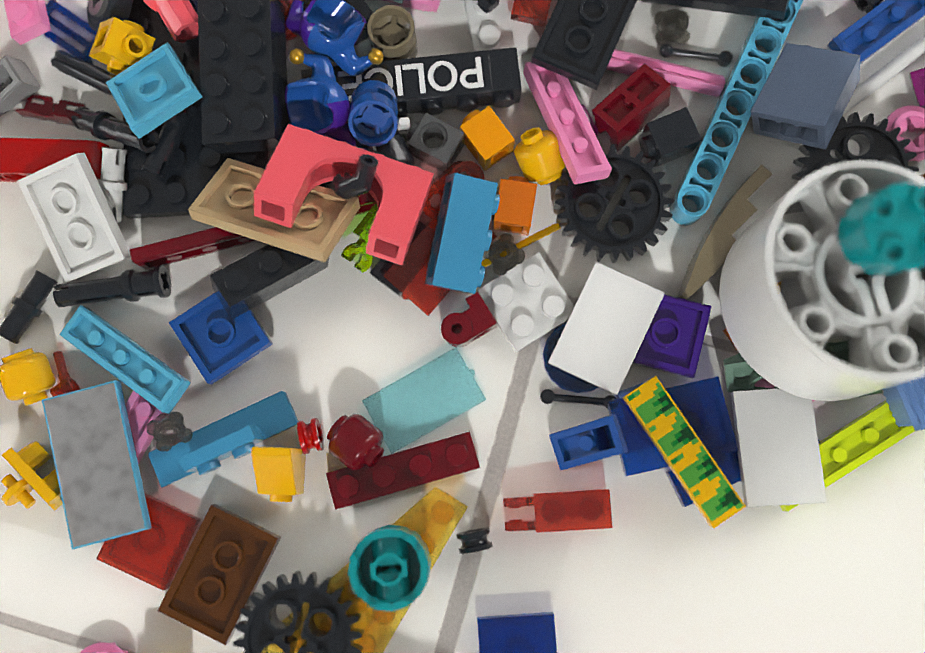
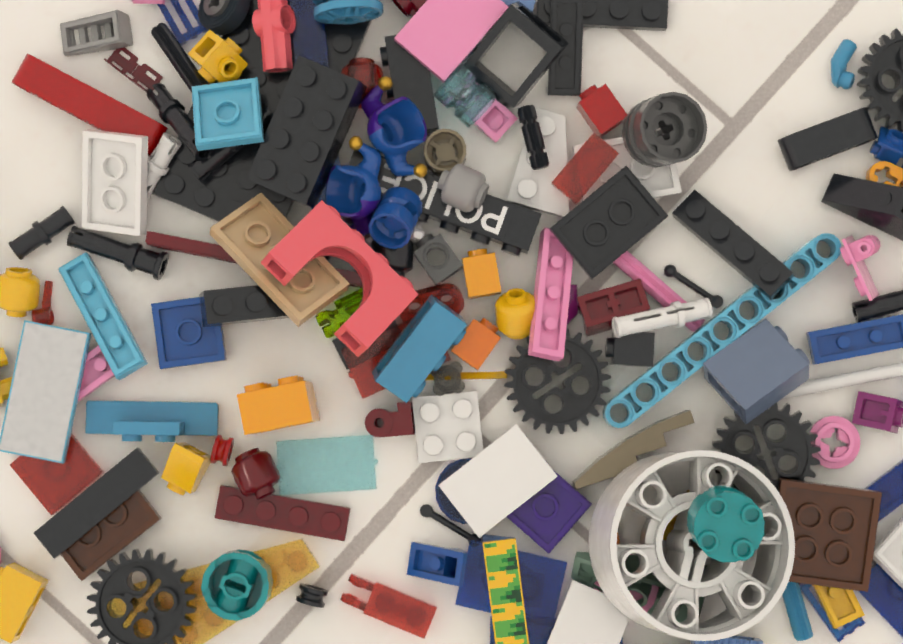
camera: 20 degrees right, 5 degrees up
clear smoke plate [146,411,193,452] -> none
black arm [332,154,378,199] -> none
clear smoke plate [654,9,690,45] -> none
none -> black tile [34,447,159,559]
none -> light orange brick [237,375,320,435]
none -> light grey head [437,164,489,212]
none -> white pin [612,298,713,338]

